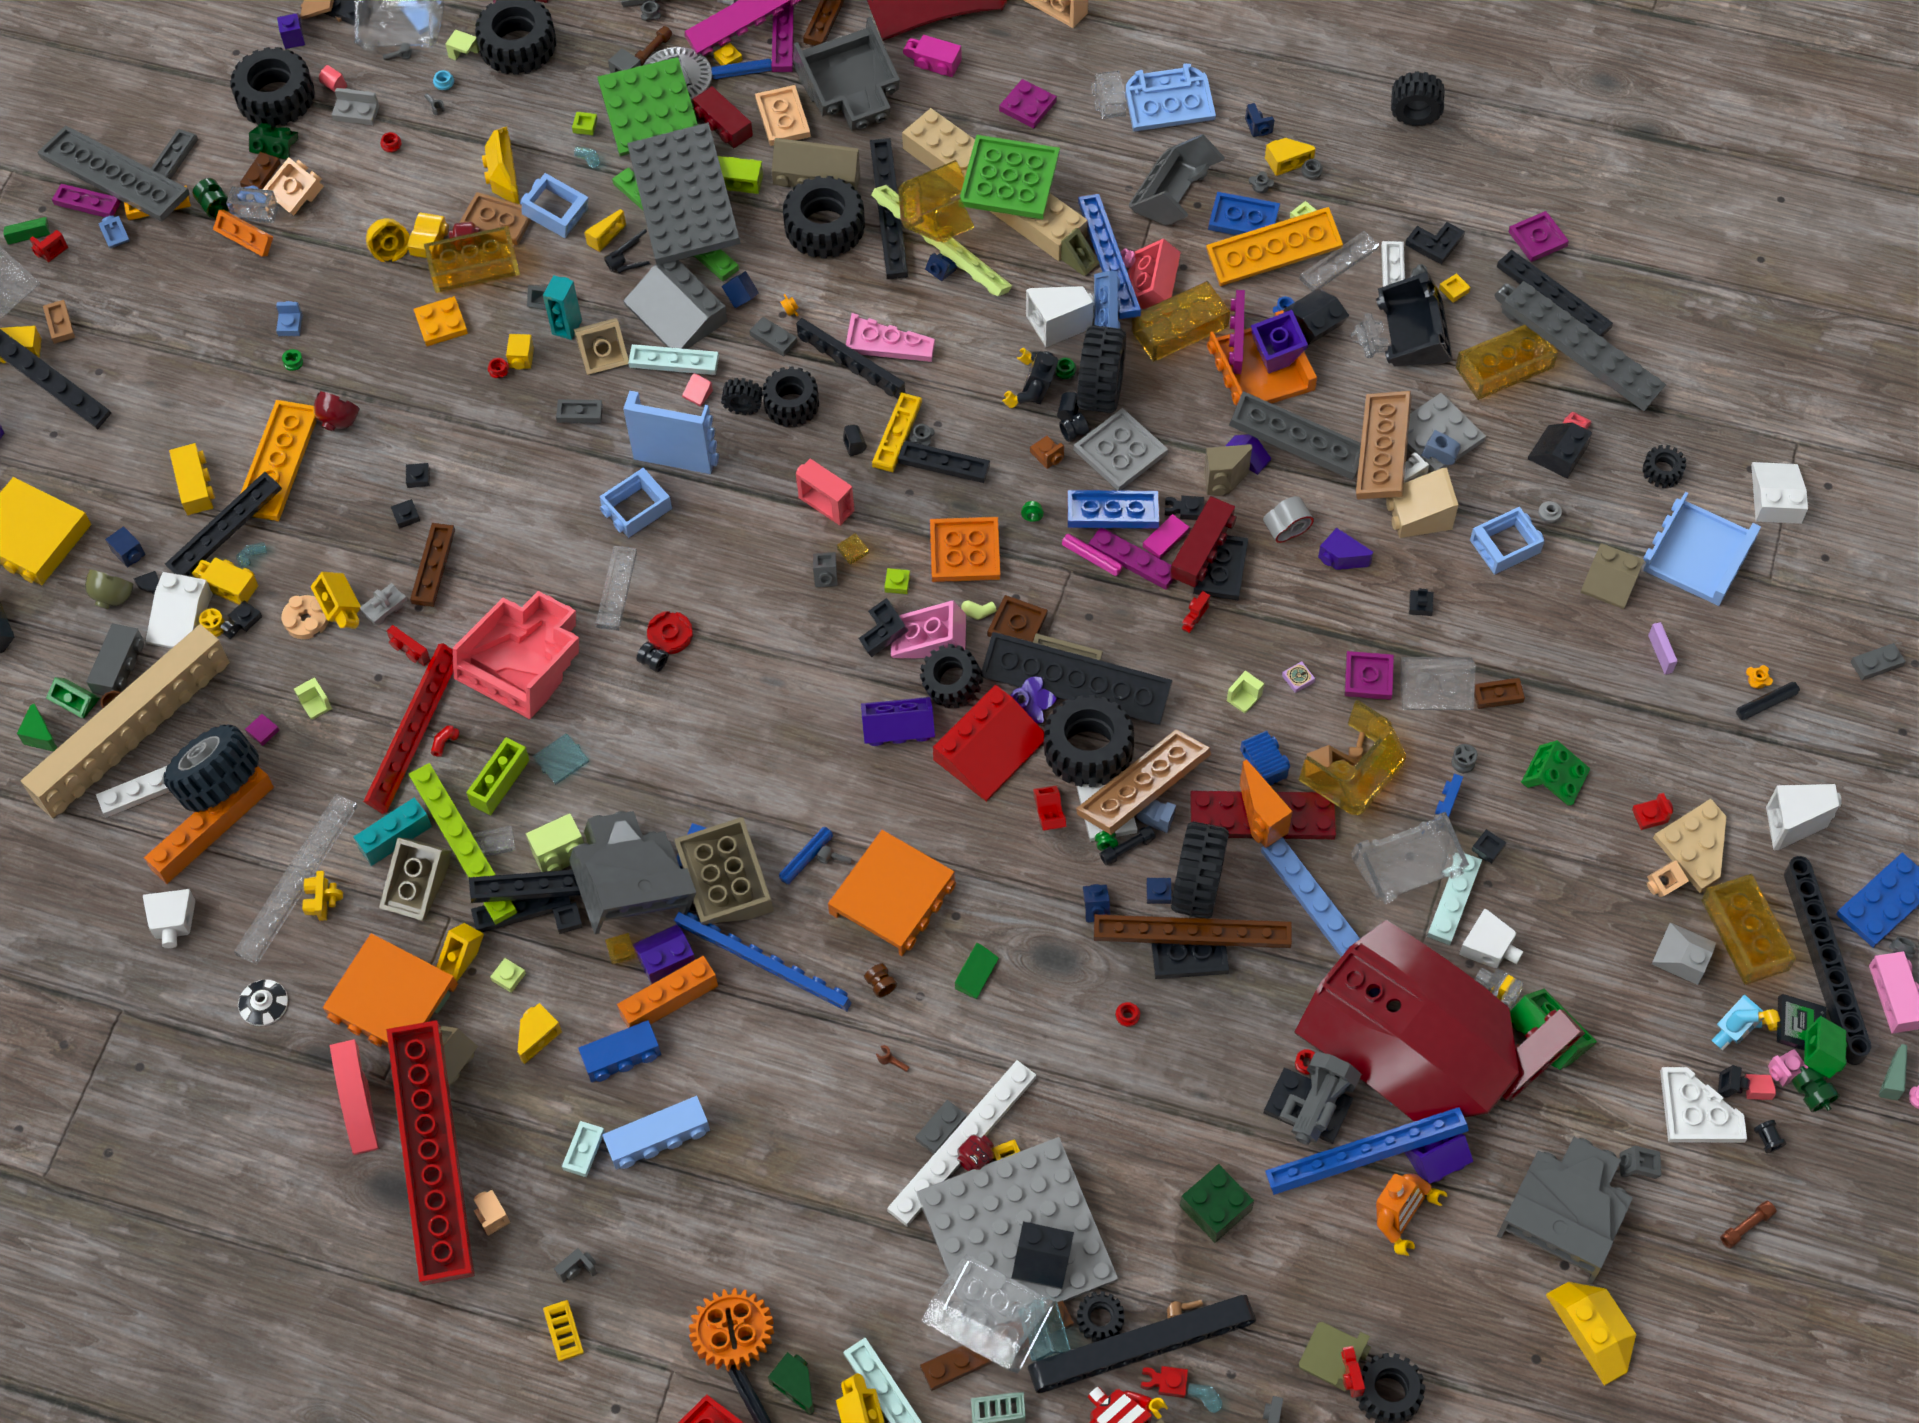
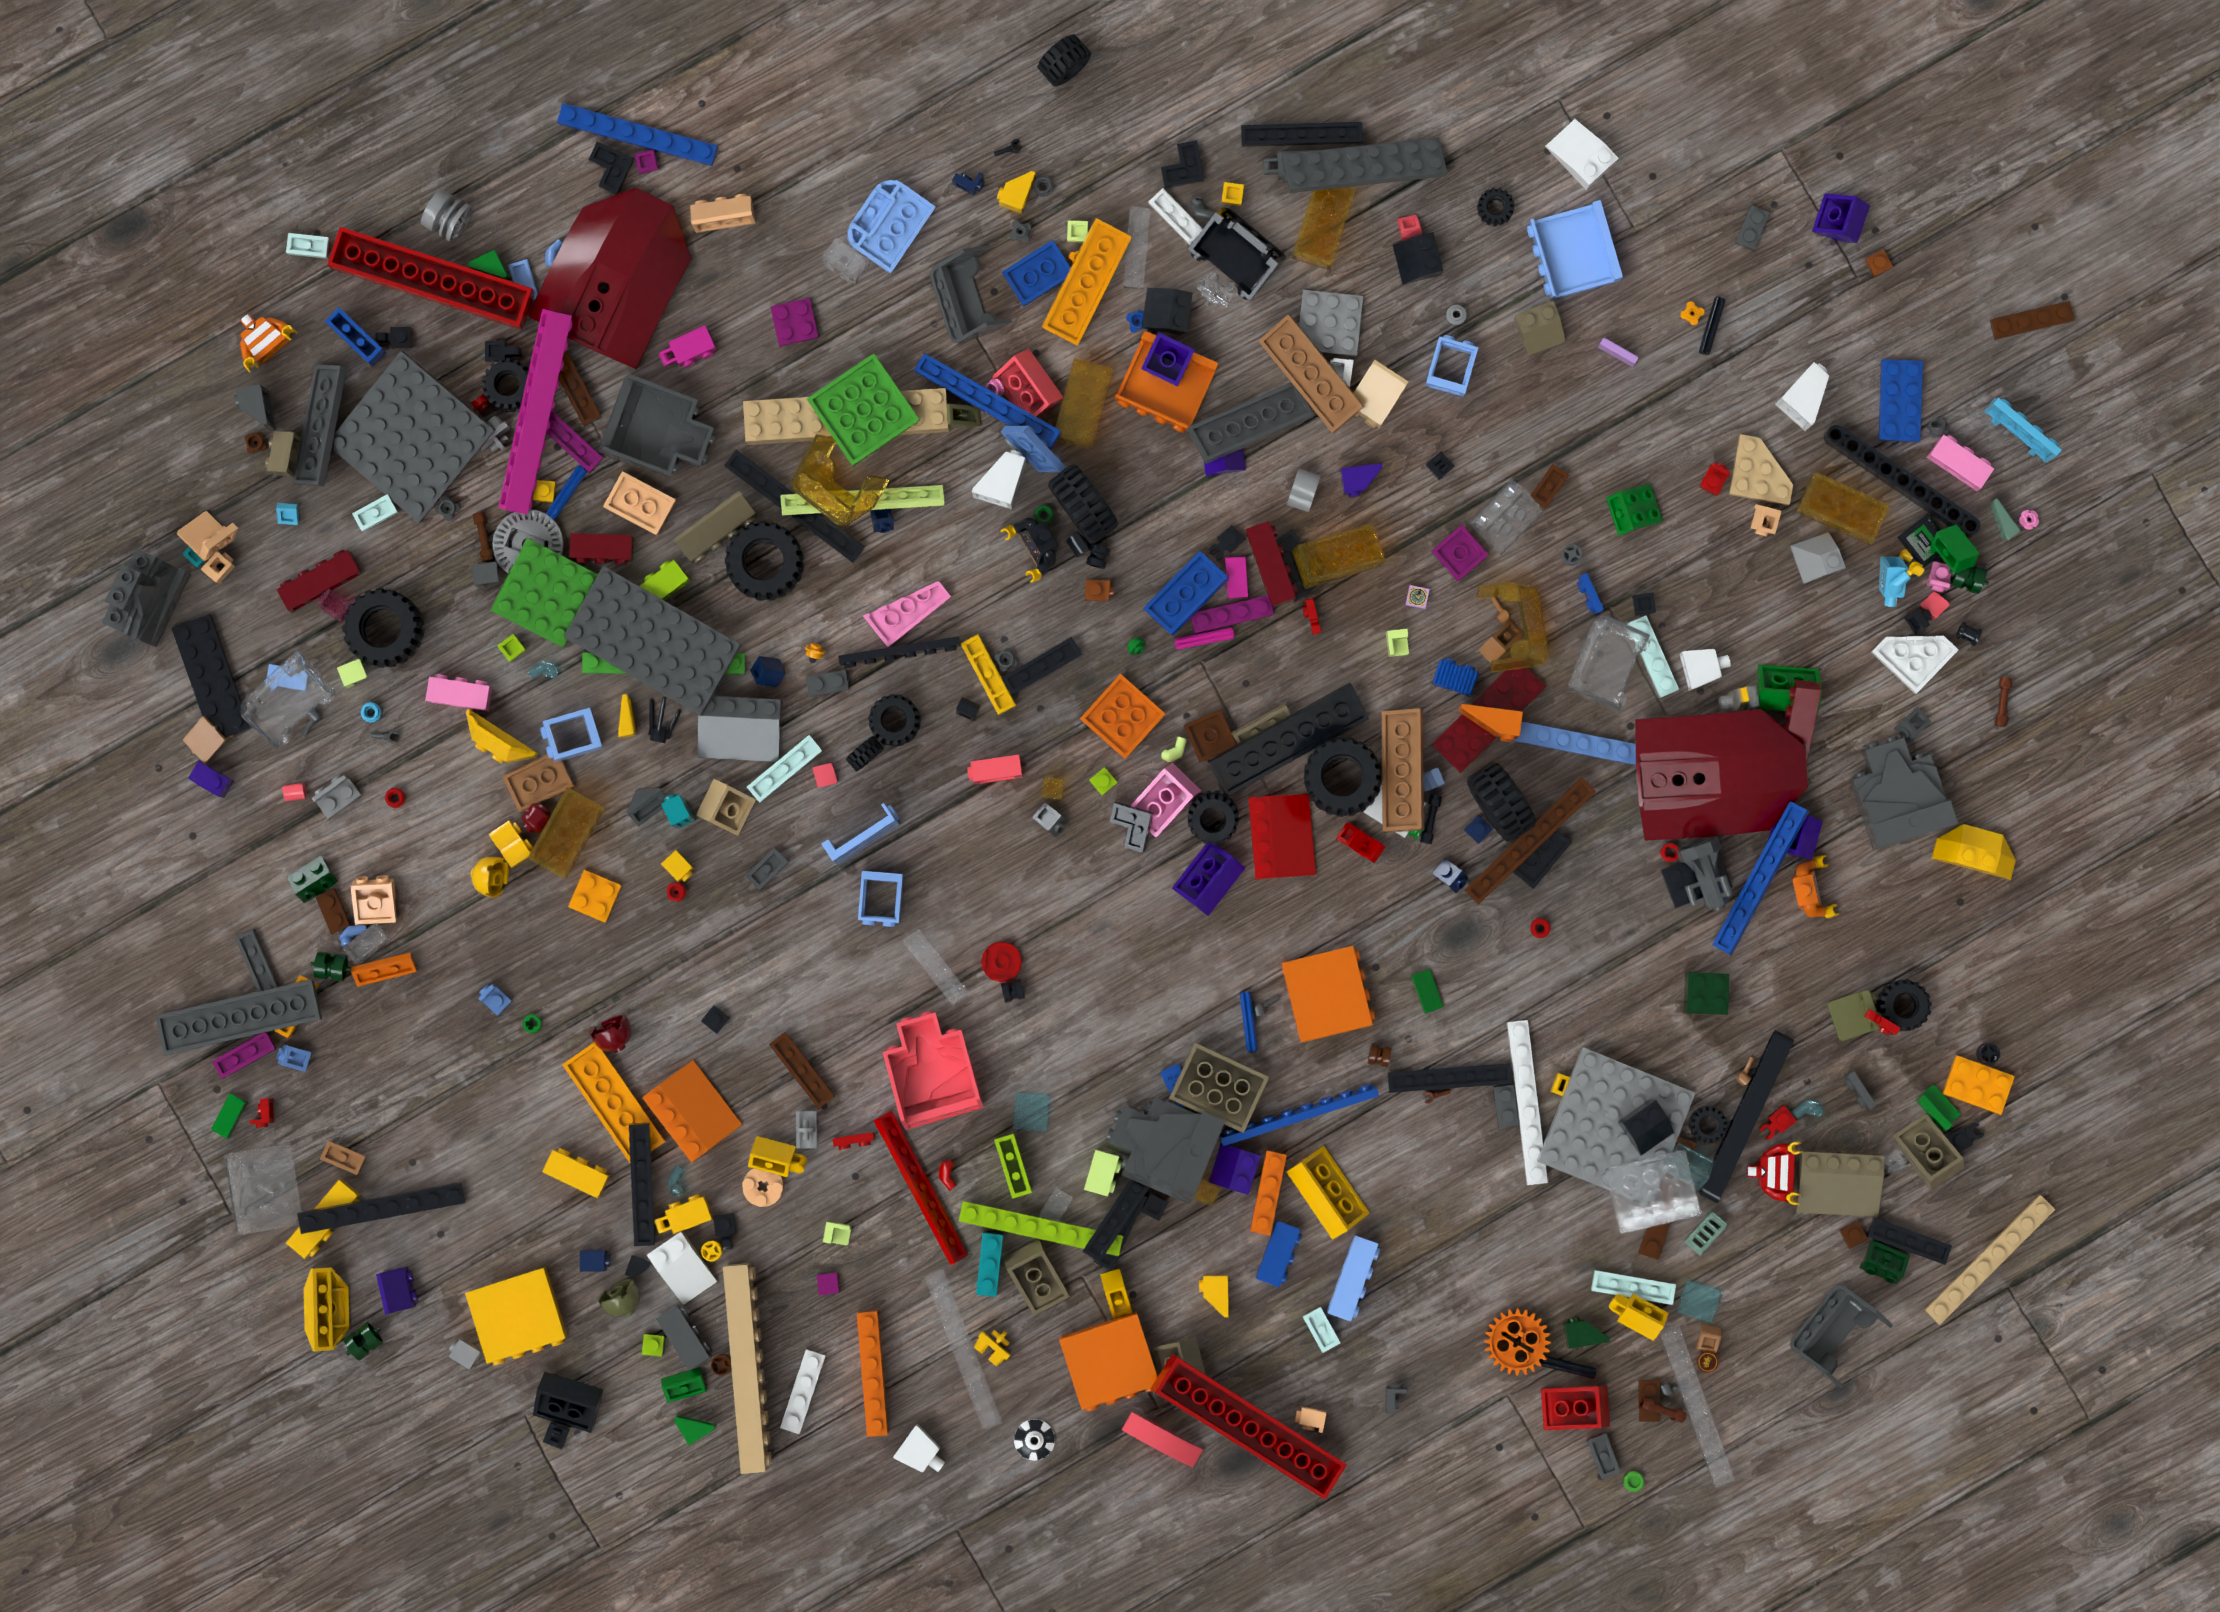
camera: 45 degrees left, 25 degrees up
black wheel [163,724,259,812] -> none
black tyre [230,47,315,127] -> none
black plate [391,499,420,529] -> none
yellowish green plate [490,958,526,993] -> none
yellow slope [543,1300,584,1362] -> none
dark red head [957,1134,995,1171] -> none
dark purple plate [1010,677,1057,723] -> none
light grey plate [1073,408,1168,491] -> none
dark tan slope [1204,444,1252,496] -> none
magenta plate [1229,290,1245,374] -> none
sand blue leg [1421,430,1461,465] -> none
magenta plate [1508,211,1569,262] -> none
none -> bright pink brick [425,674,492,712]
none -> orange slope [642,1060,743,1163]
none -> lime plate [642,1333,665,1357]
none -> black hand [994,139,1022,156]
none -> yellow slope [1286,1146,1370,1240]
none -> clear yellow brick [1292,523,1386,589]
none -> black plate [1387,1063,1512,1093]

